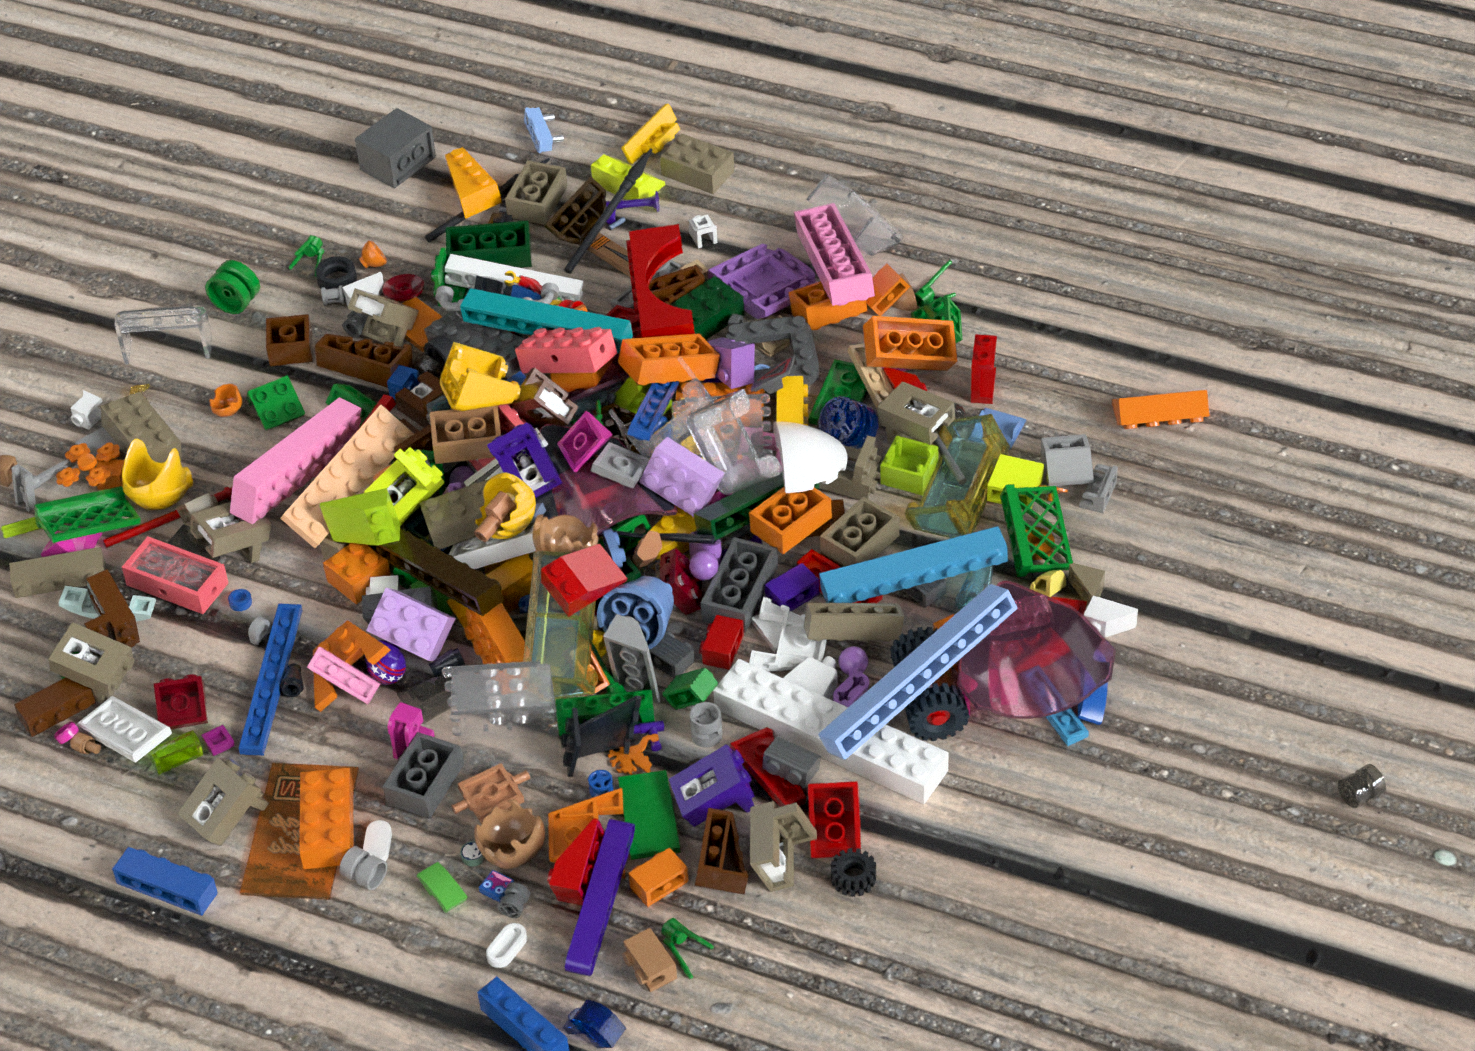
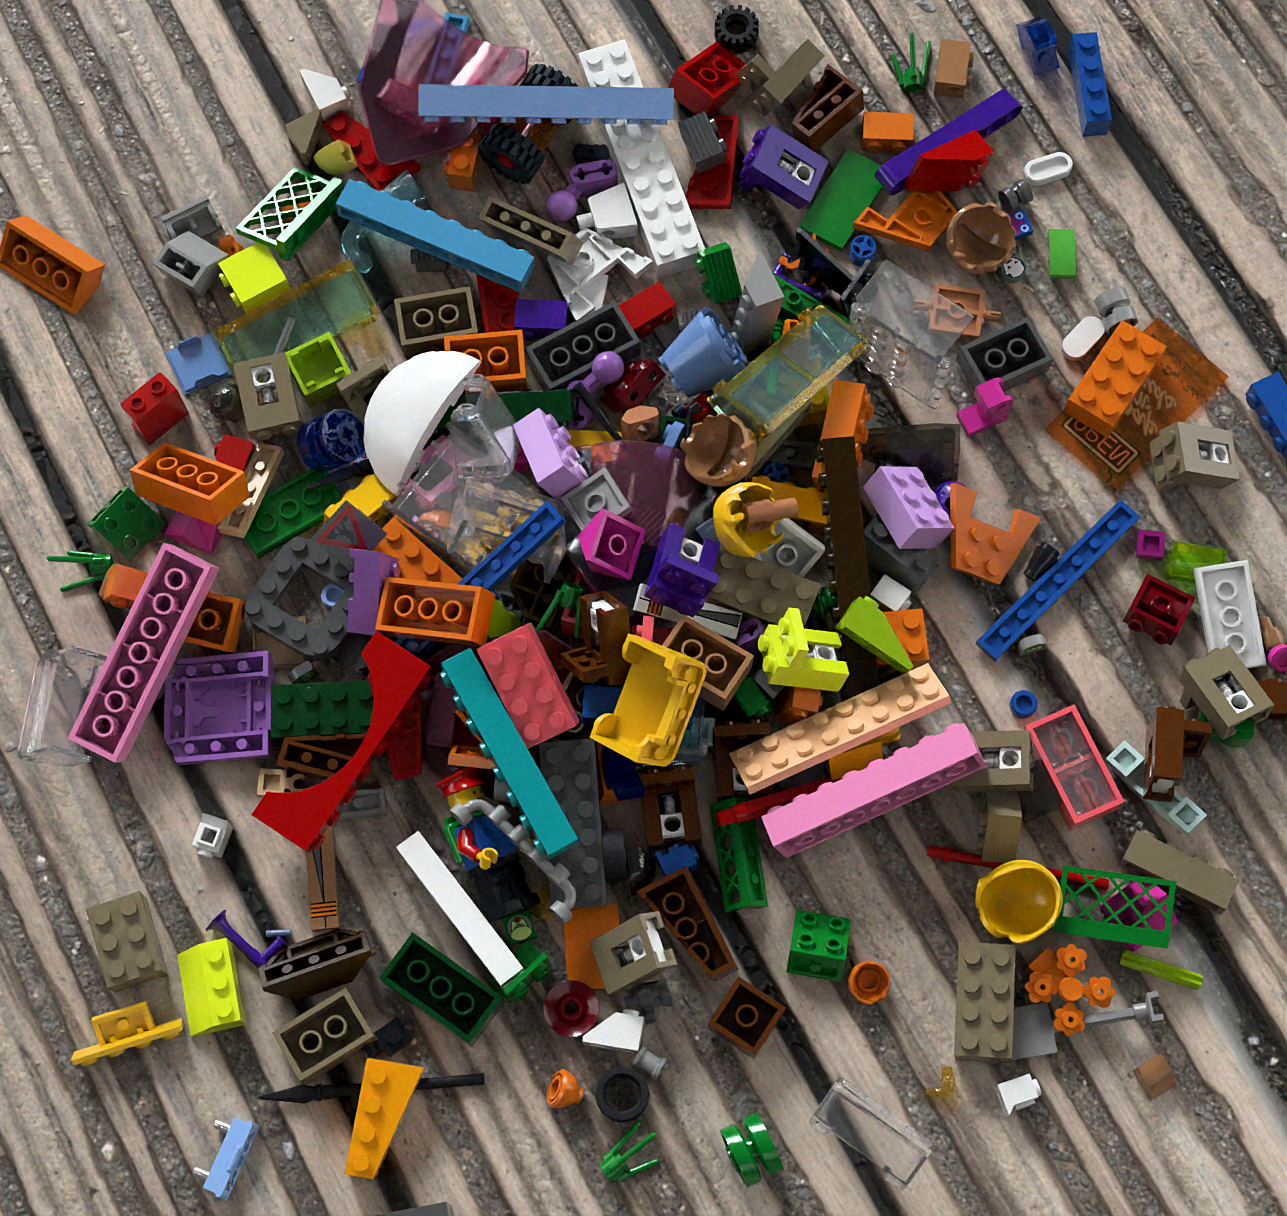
camera: 140 degrees left, 25 degrees up
bright pink tile [307,647,381,705] -> none
red slope [541,544,628,617] -> none
black piece [564,149,652,274] -> none
light grey wheel [690,702,723,748] -> none

